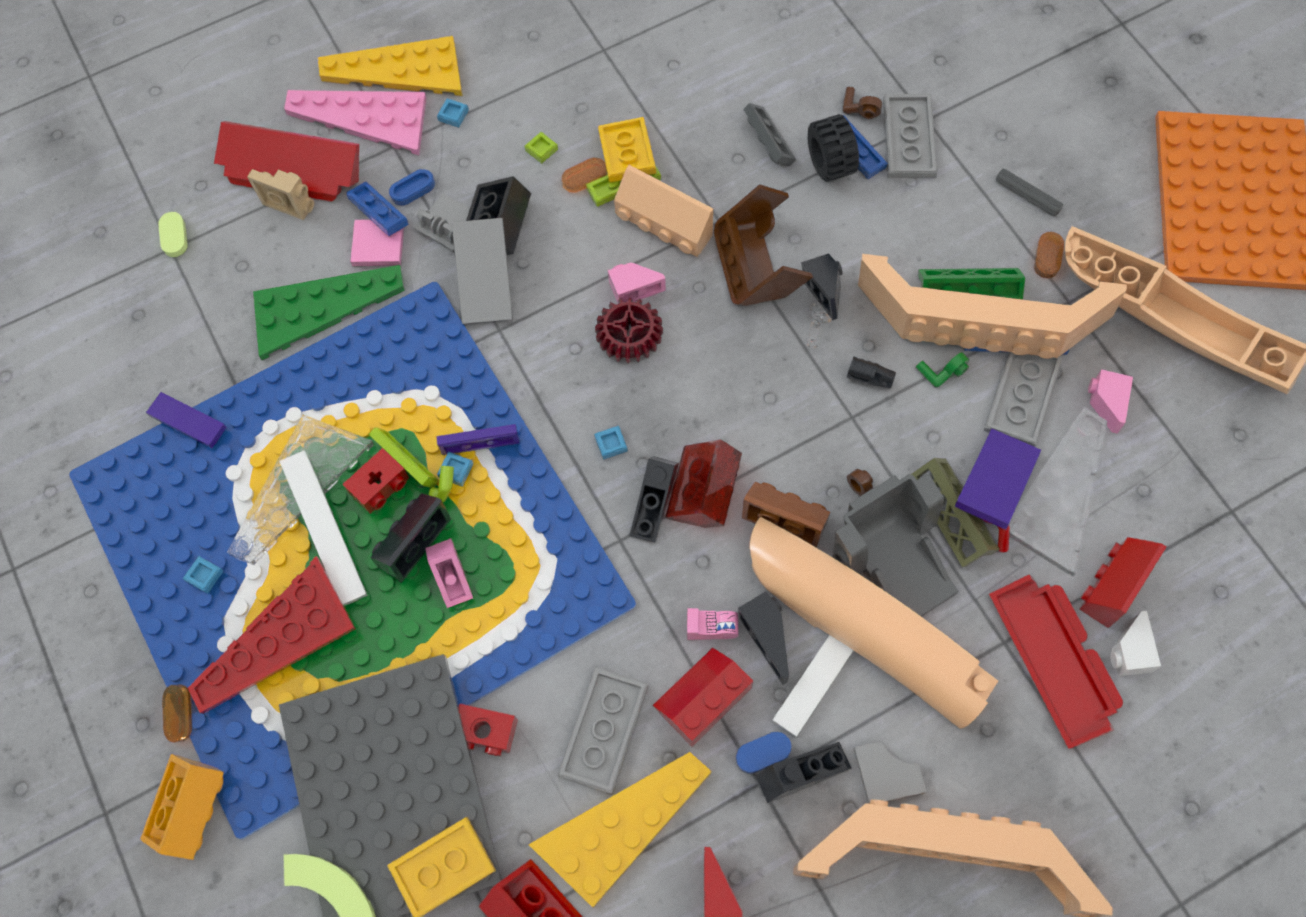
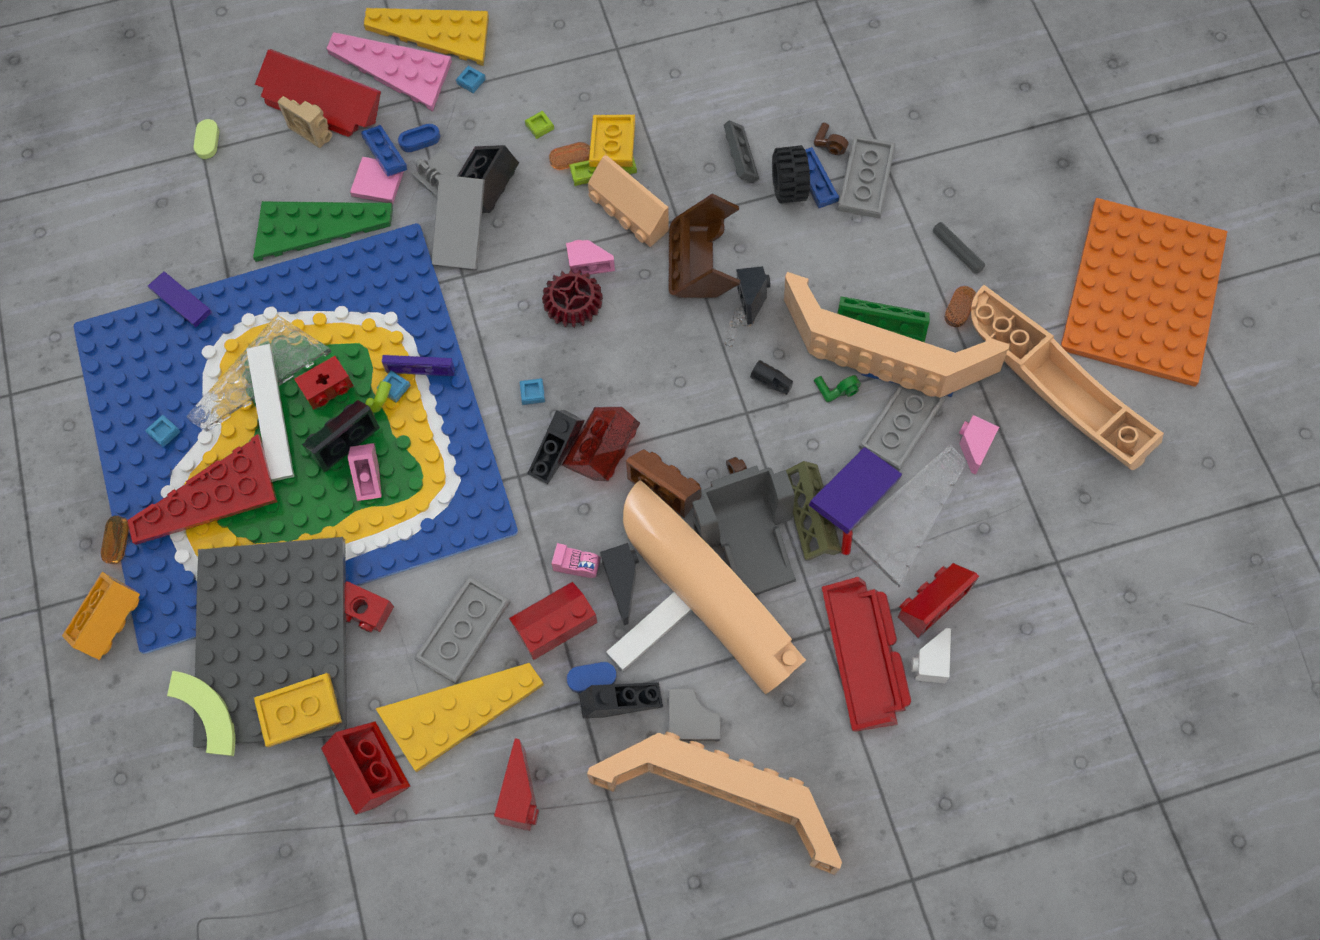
camera: 10 degrees right, 0 degrees up
lime tile [369,427,439,488] -> none

